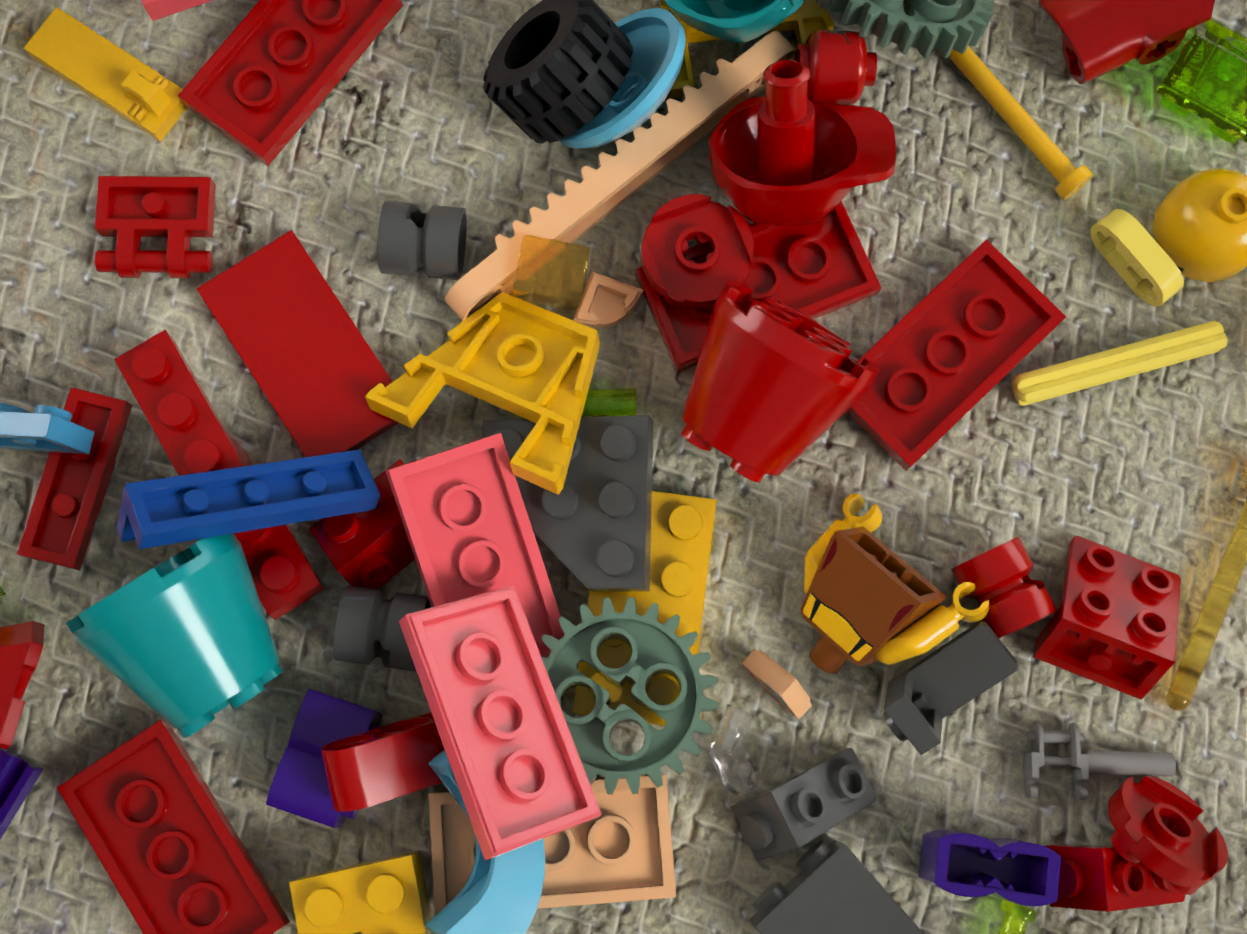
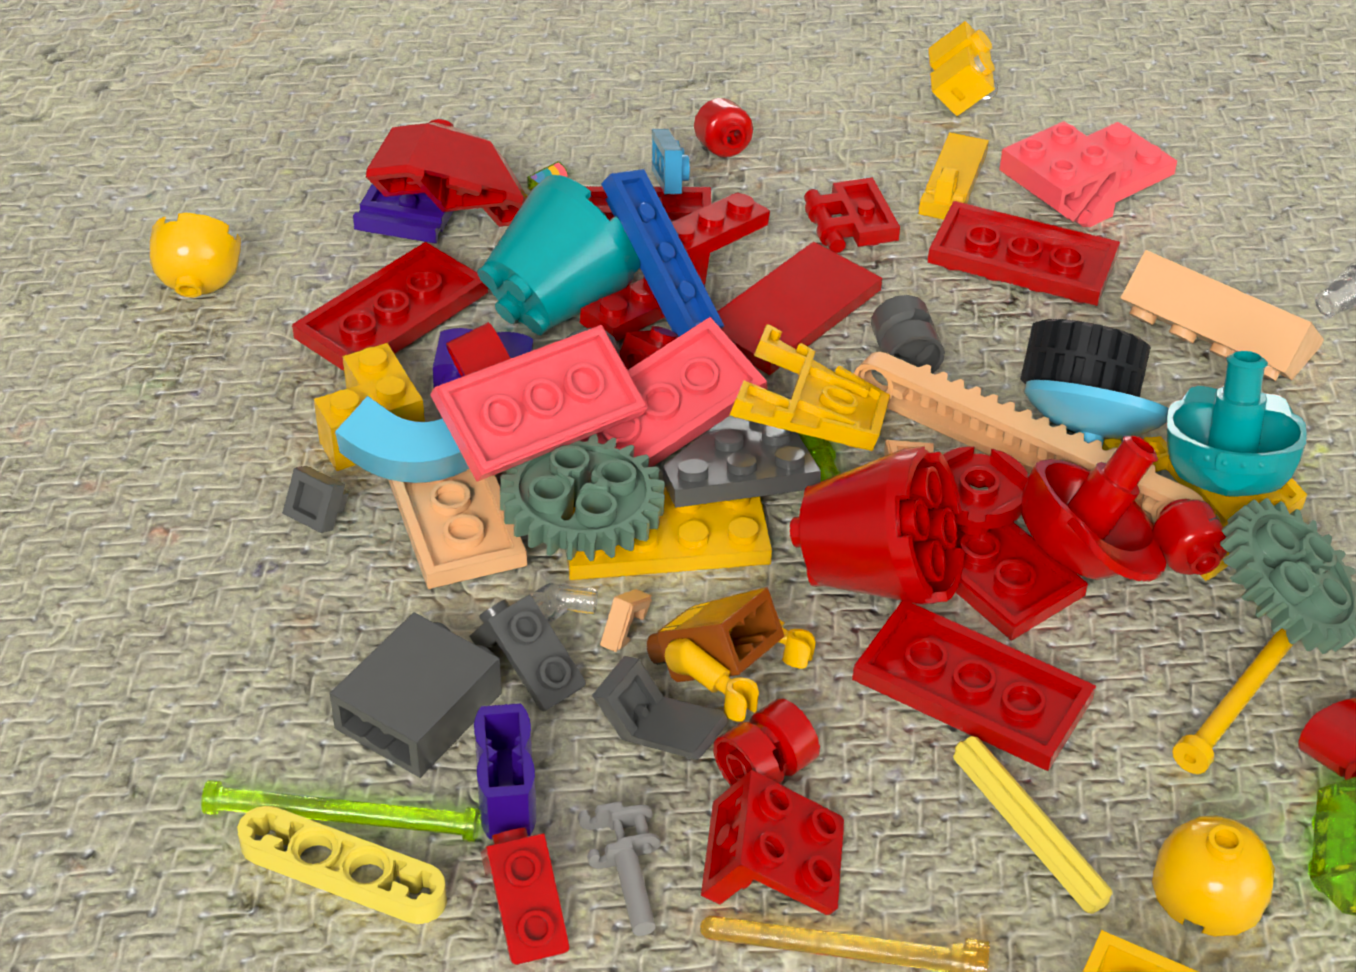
camera: 80 degrees right, 35 degrees down
clear yellow panel [510,235,590,311] -> none
light yellow beam [1090,209,1184,307] -> none
red plate [1108,776,1228,895] -> none

